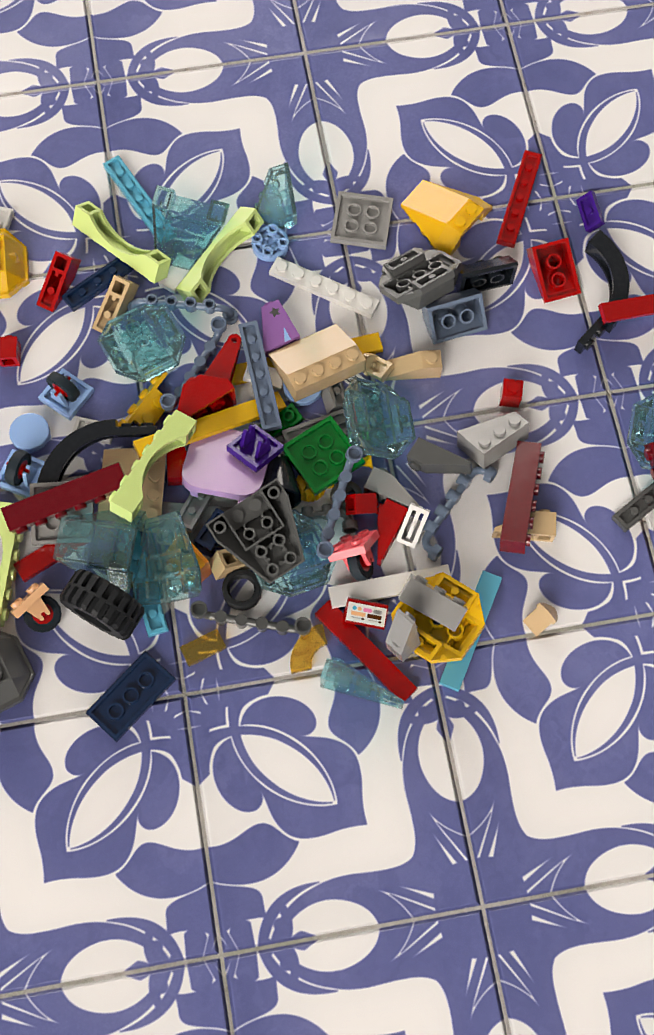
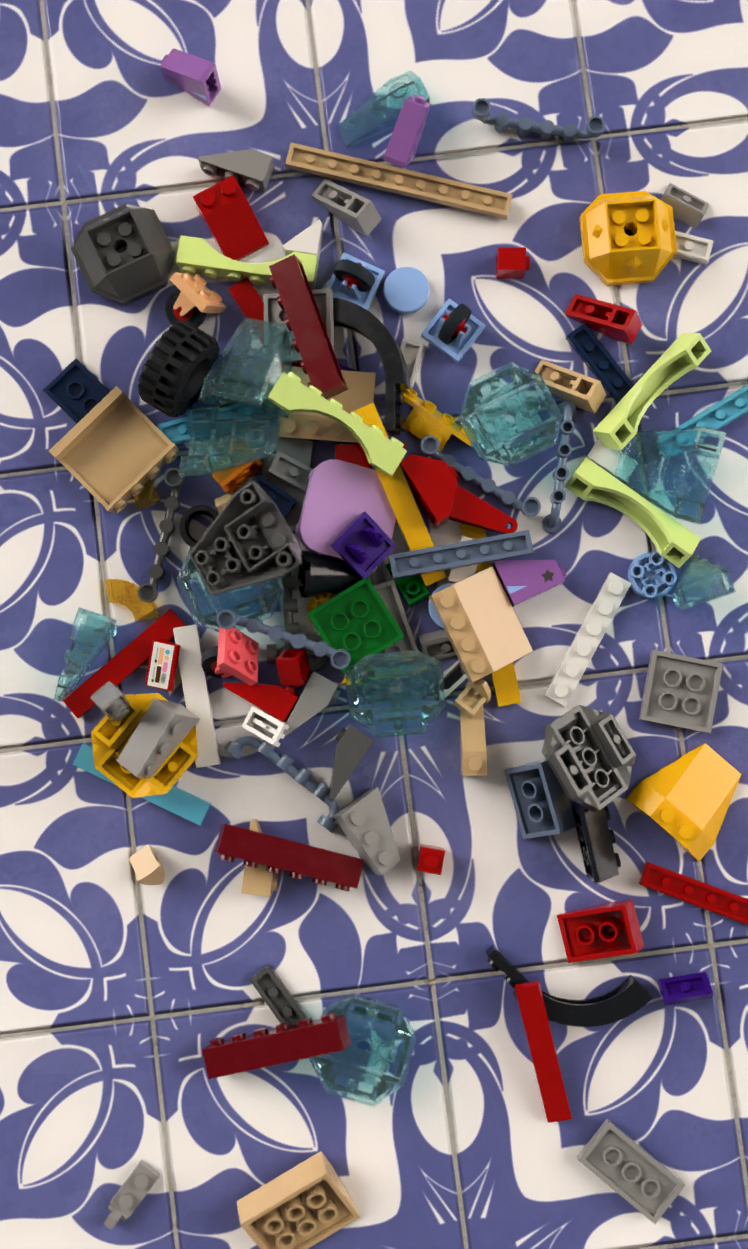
camera: 95 degrees right, 15 degrees up
none -> tan panel [49,386,179,515]

